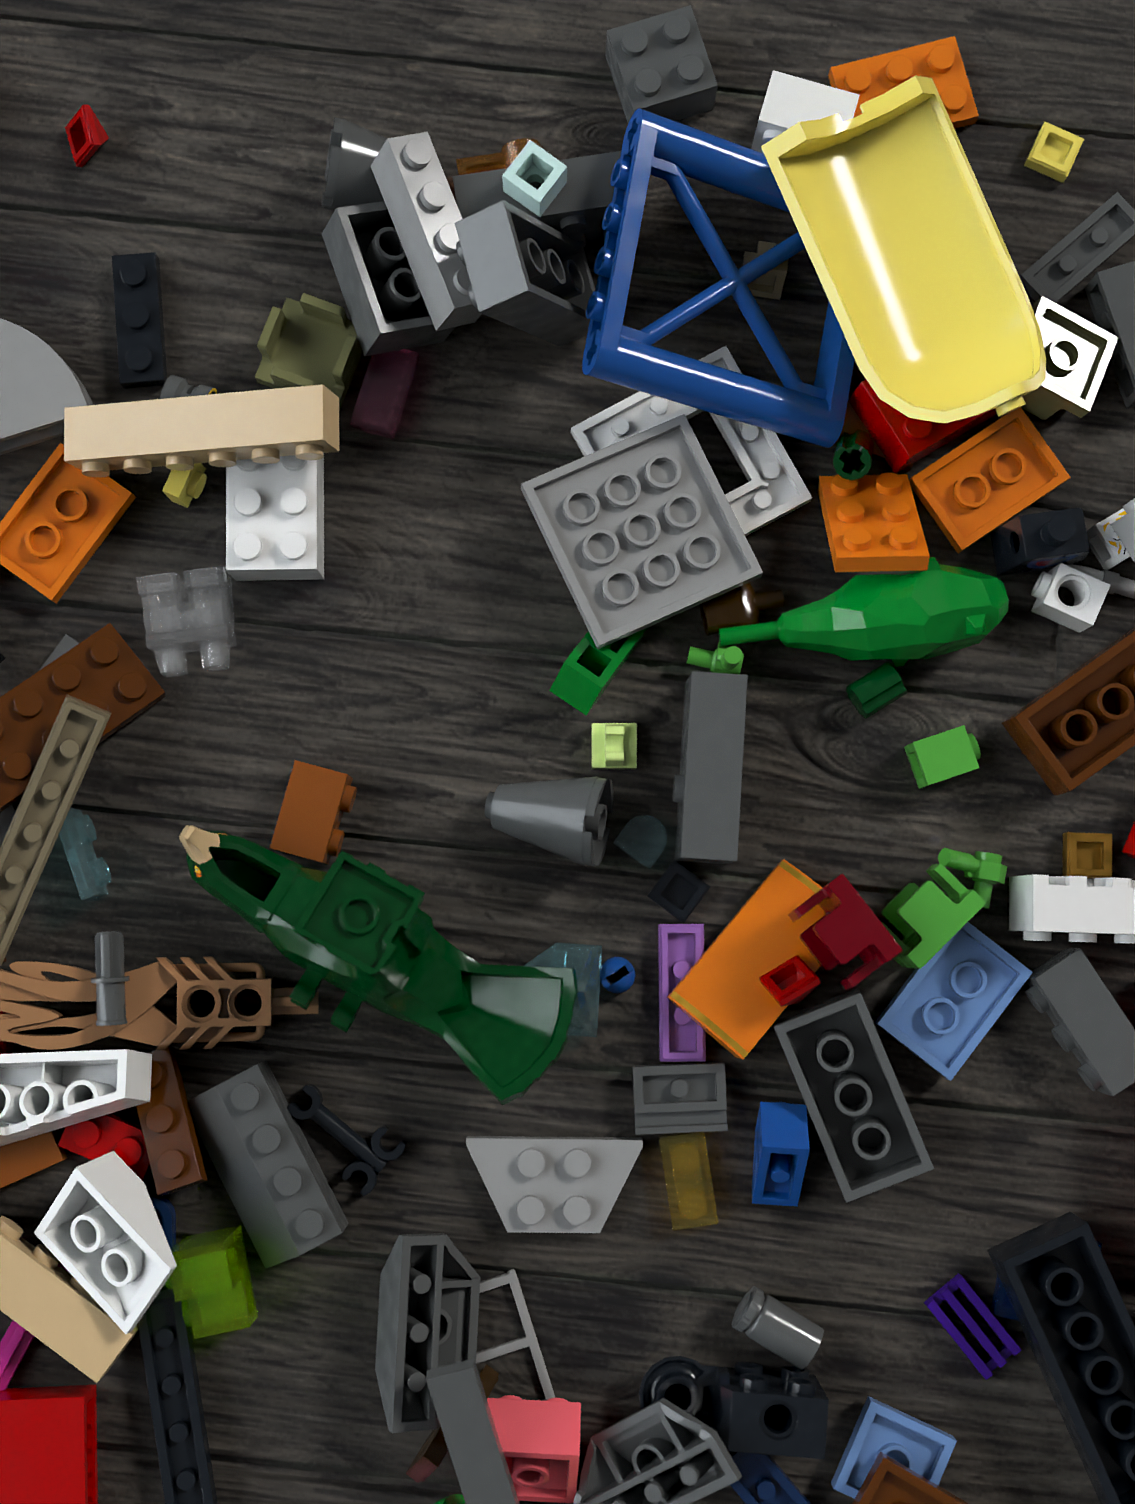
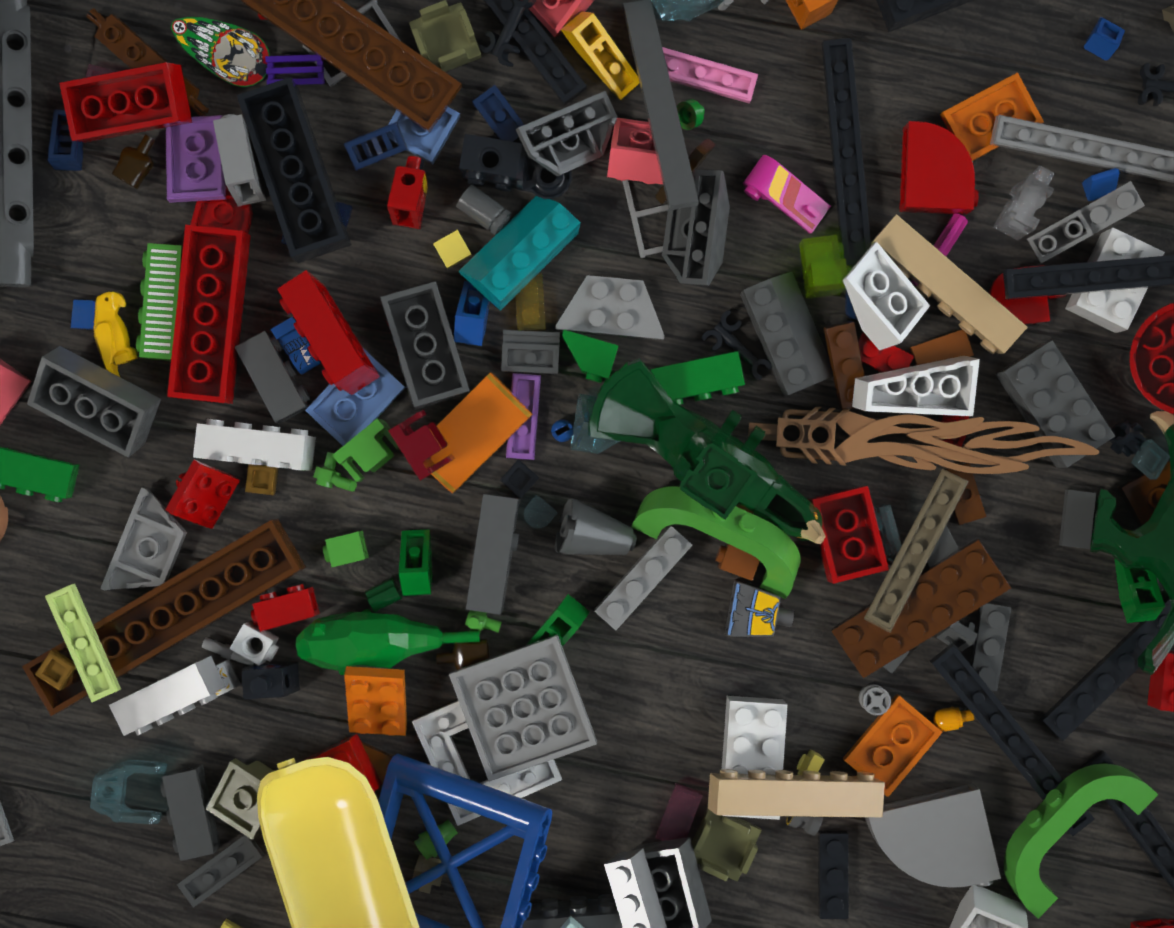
camera: 175 degrees left, 5 degrees up
dark grey axle [91,931,130,1026] -> none
clear hips [136,566,237,677] -> none
dark grey brick [454,200,595,347] -> none
yellowish green tile [591,723,637,769] -> none
red slope [759,955,821,1007] -> none
dark green piece [833,429,874,480] -> none
orange plate [909,407,1071,554] -> none
dark purple tile [923,1273,1022,1380] -> none
none -> red brick [251,584,320,632]
none -> blue leg [271,316,321,375]
none -> red brick [278,270,380,395]
none -> dark blue slope [344,121,408,170]
none -> red torso [387,156,428,229]
none -> green slope [399,529,432,596]
none -> bright green cone [414,820,458,860]
none -> light yellow tile [433,230,472,269]
none -> teal slope [459,196,581,311]
none -> green slope [562,330,618,383]
none -> light grey brick [594,525,692,630]
none -> bright green arch [631,486,801,599]
none -> green brick [650,351,745,405]
none -> torso [725,580,794,637]
none -> dark pink door [743,155,831,234]
none -> red brick [808,486,889,584]
none -> light grey wheel [859,684,891,716]

